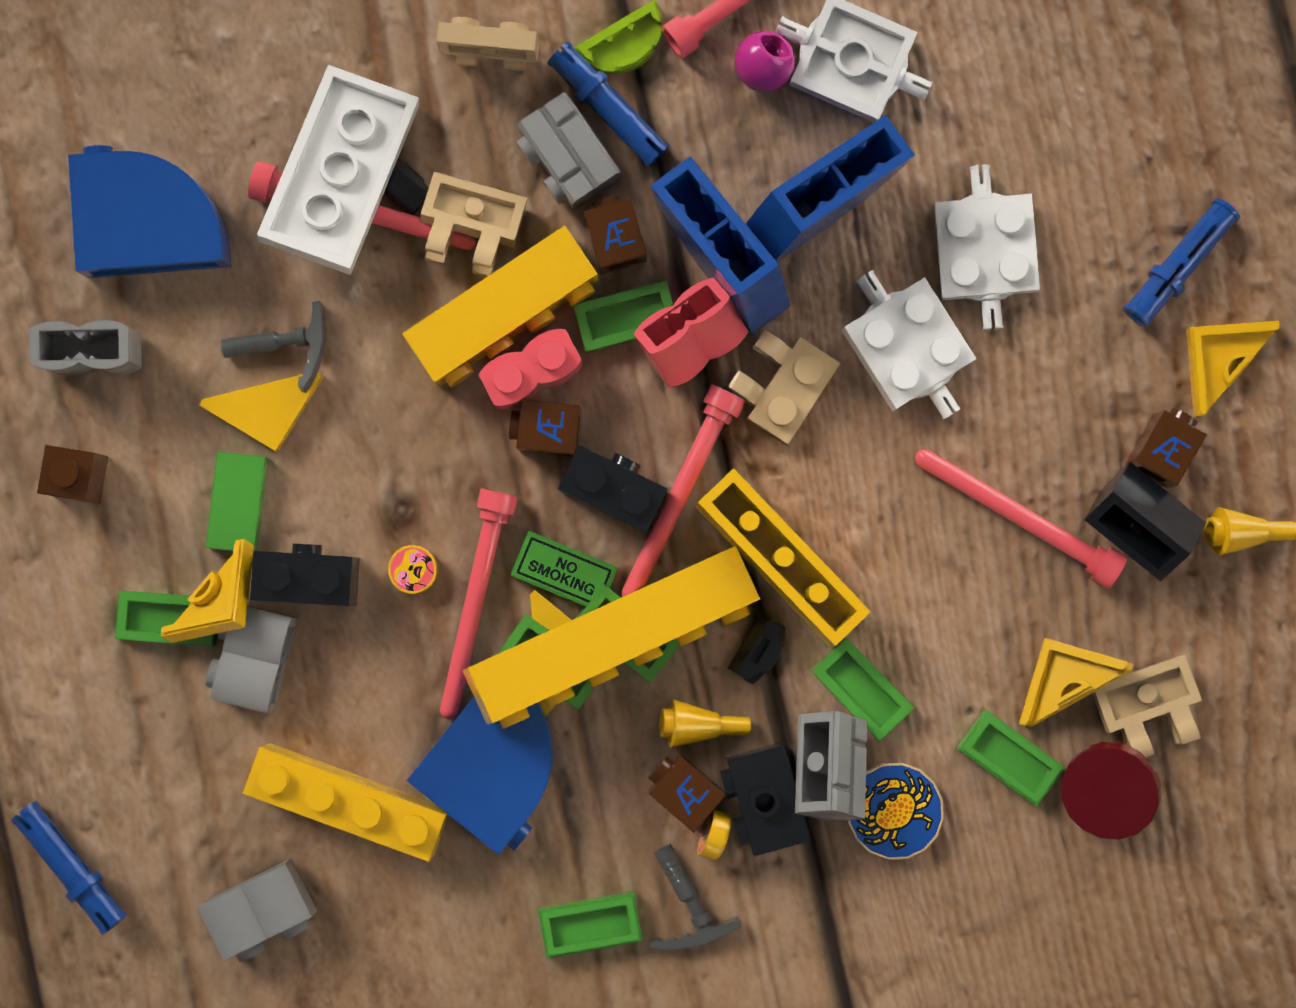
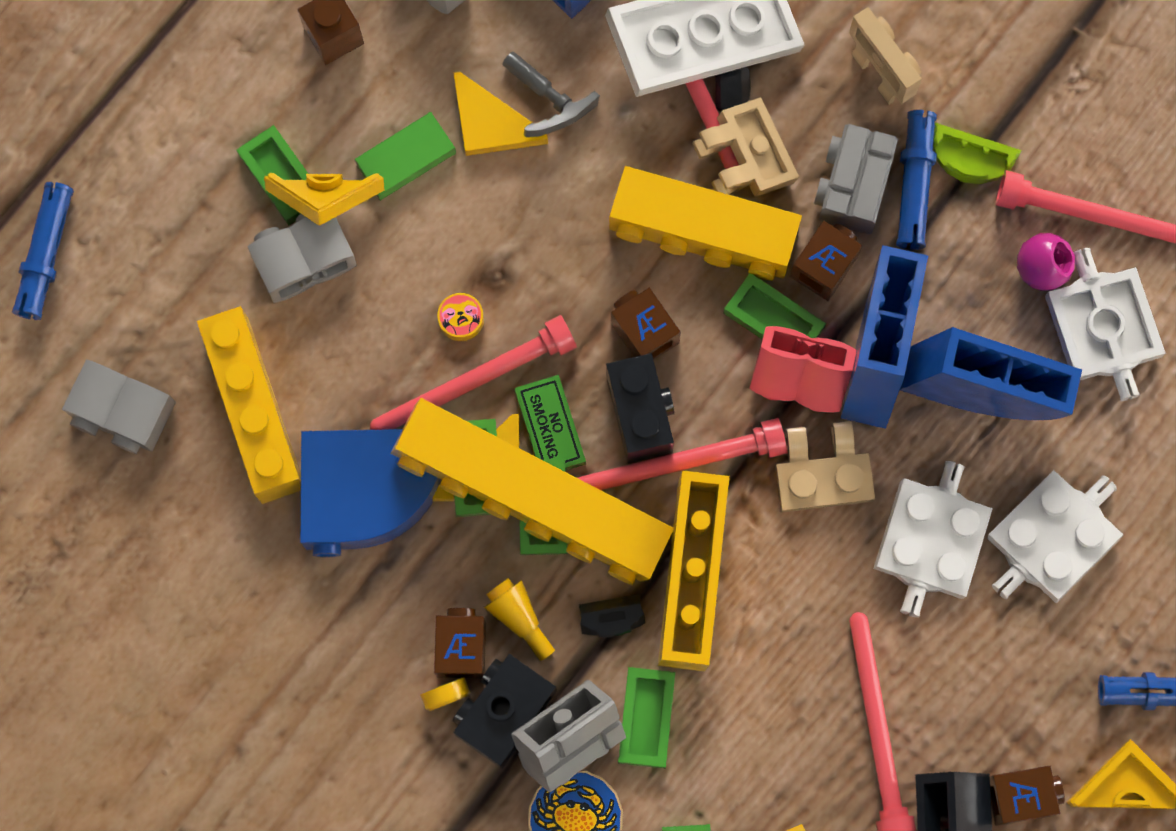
camera: 55 degrees right, 10 degrees down
black brick [250,543,360,606] -> none
coral brick [478,329,583,411] -> none
bright green tile [538,891,643,959] -> none
dark grey piece [649,844,741,950] -> none

